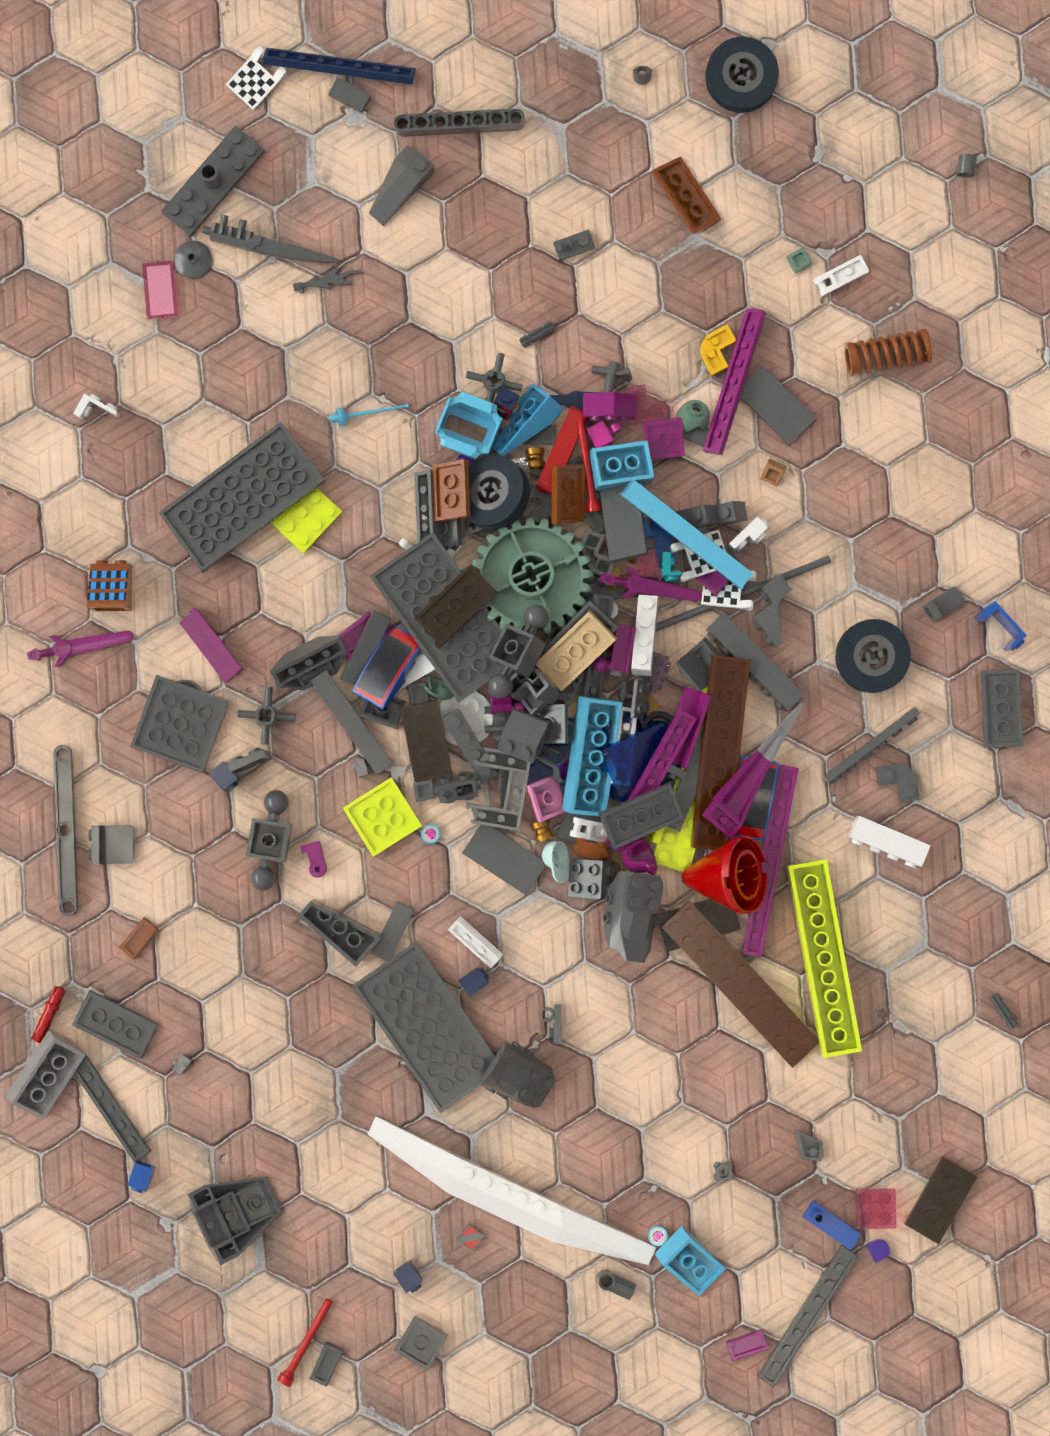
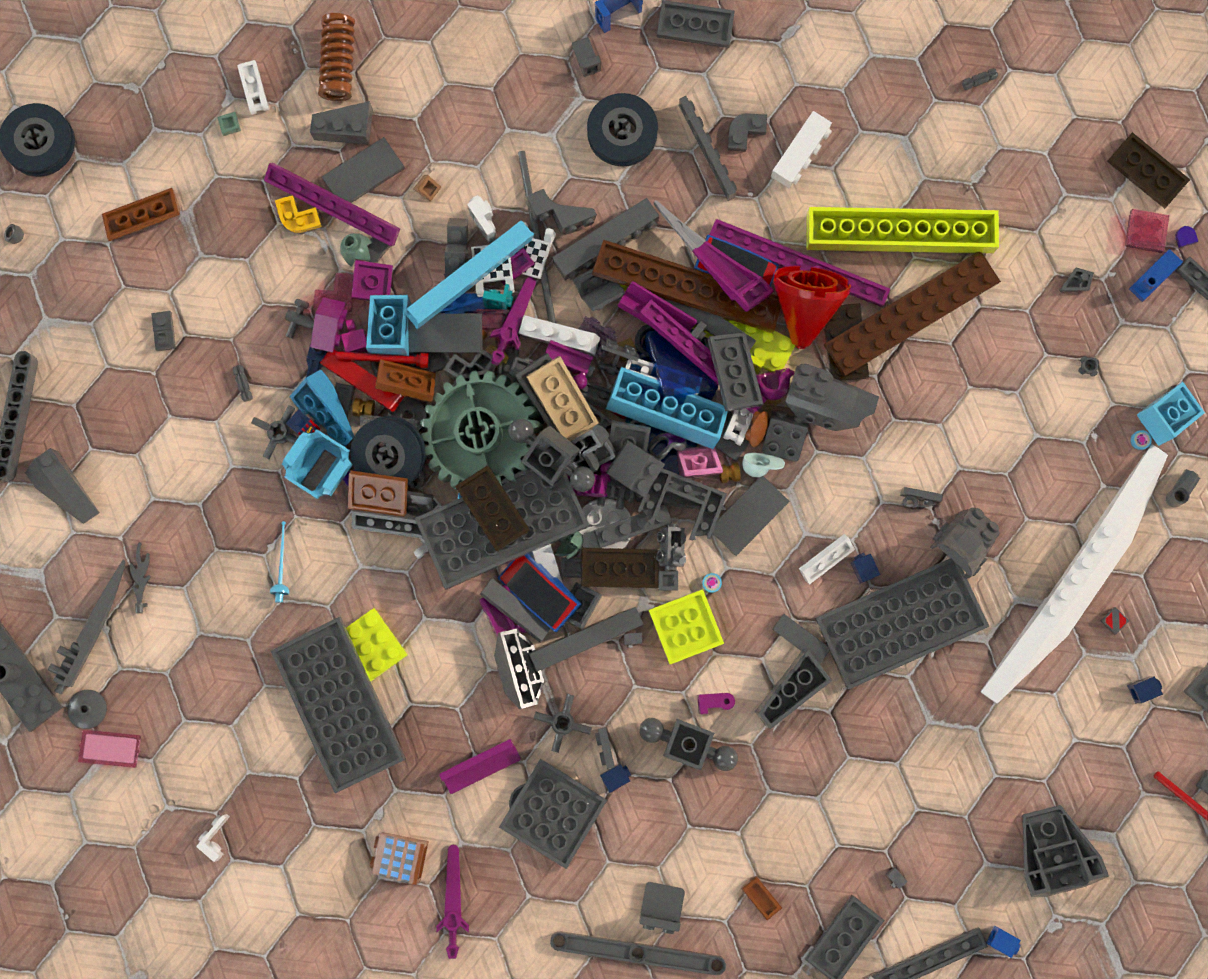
camera: 80 degrees left, 5 degrees down
none -> dark grey wedge [310,101,373,145]

